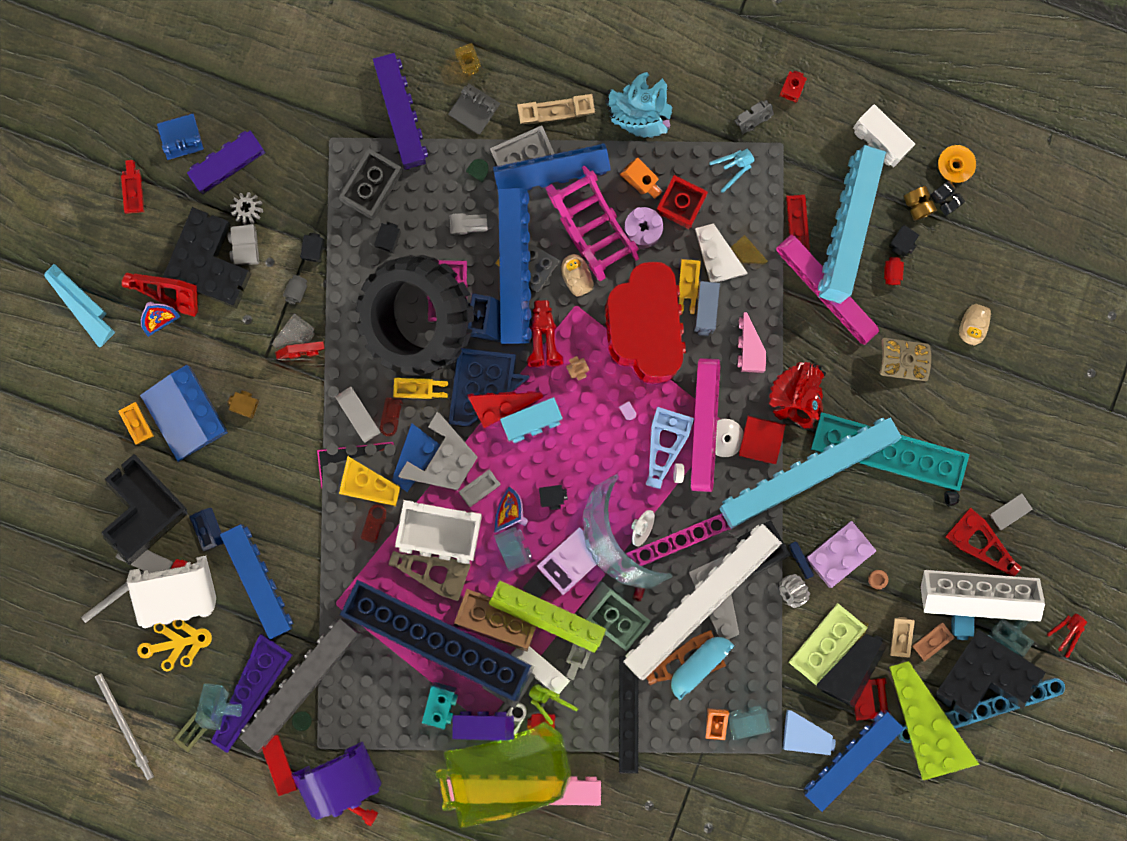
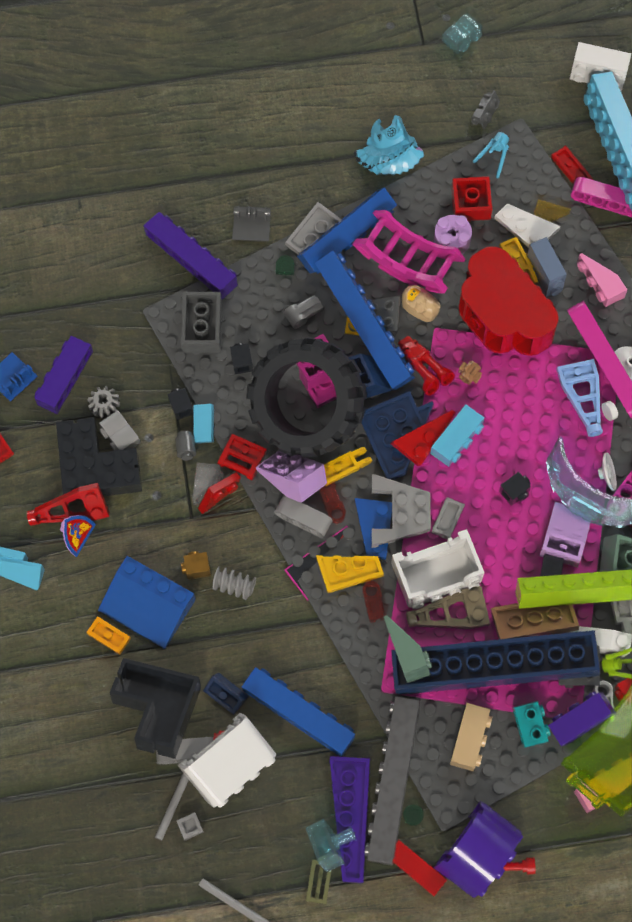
camera: 25 degrees left, 15 degrees down
yellow plant [137,619,212,671] -> none
clear yellow brick [455,43,481,75] -> none
shield [494,487,528,533] -> none
clear light blue brick [494,527,533,572] -> none
tan slope [517,94,595,124] -> none
orange torso [619,158,663,199] -> none
lavender piece [619,401,636,421] -> none
red brick [779,71,807,103] -> none
none -> light grey plate [177,812,203,841]
none -> medium azure tile [194,404,214,443]
none -> light grey piece [213,566,257,600]
none -> red plate [217,434,267,480]
none -> lavender slope [256,451,327,503]
none -> sand green slope [384,615,432,683]
none -> clear light blue brick [442,13,483,54]
none -> tan brick [450,703,493,772]

